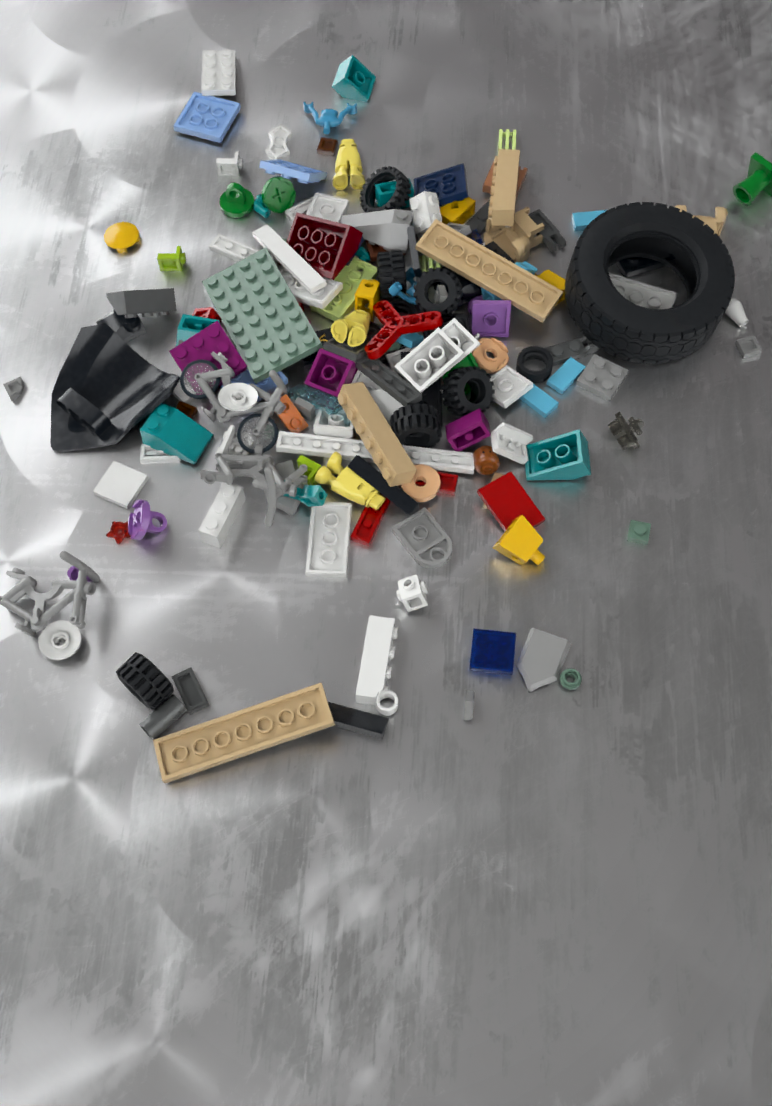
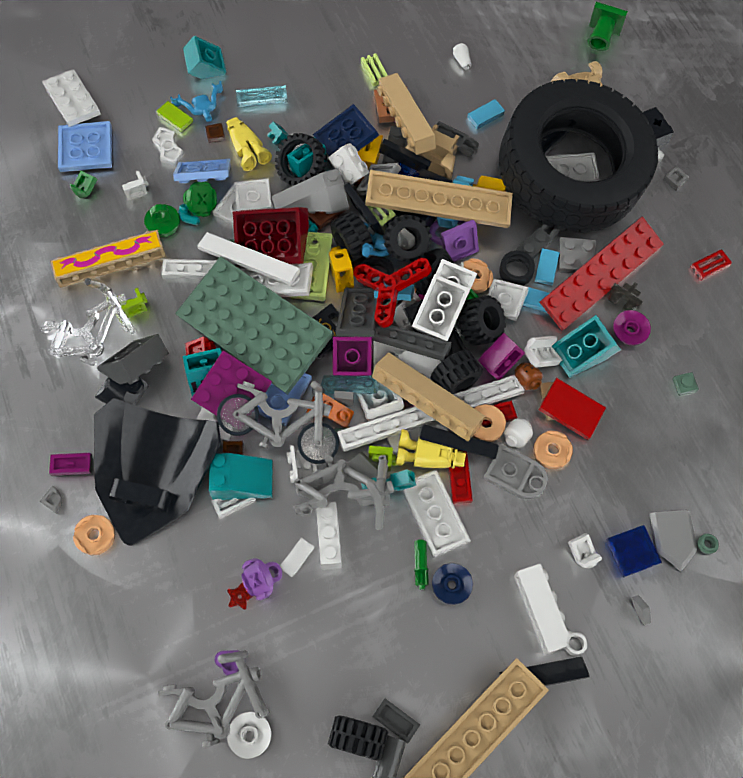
camera: 30 degrees left, 5 degrees up
white tile [93,461,149,510] -> none
yellow dish [104,222,140,253] -> none
white dish [218,383,258,411] -> none
light yellow piece [331,309,371,347] -> none
white brick [396,574,428,612] -> none
yellow torso [492,515,546,566] -> none
none -> clear piece [40,278,136,366]
none -> magenta plate [49,453,92,476]
none -> brick [50,230,166,288]
none -> green plate [70,171,98,198]
none -> light nougat tile [73,515,115,556]
none -> lime tile [156,101,193,132]
none -> clear light blue tile [236,85,288,107]
none -> teal tile [267,121,289,145]
none -> white sticker [280,538,315,578]
none -> black tile [379,139,432,172]
none -> green piece [414,540,429,590]
none -> dark blue dish [432,563,473,605]
none -> white cone [453,43,472,70]
none -> white head [504,419,533,448]
none -> light nougat tile [533,431,573,469]
none -> red plate [539,216,664,331]
none -> white bracket [568,533,602,568]
none -> magenta dish [613,310,651,345]
none -> black brick [641,107,674,147]
none -> red tile [690,249,732,280]

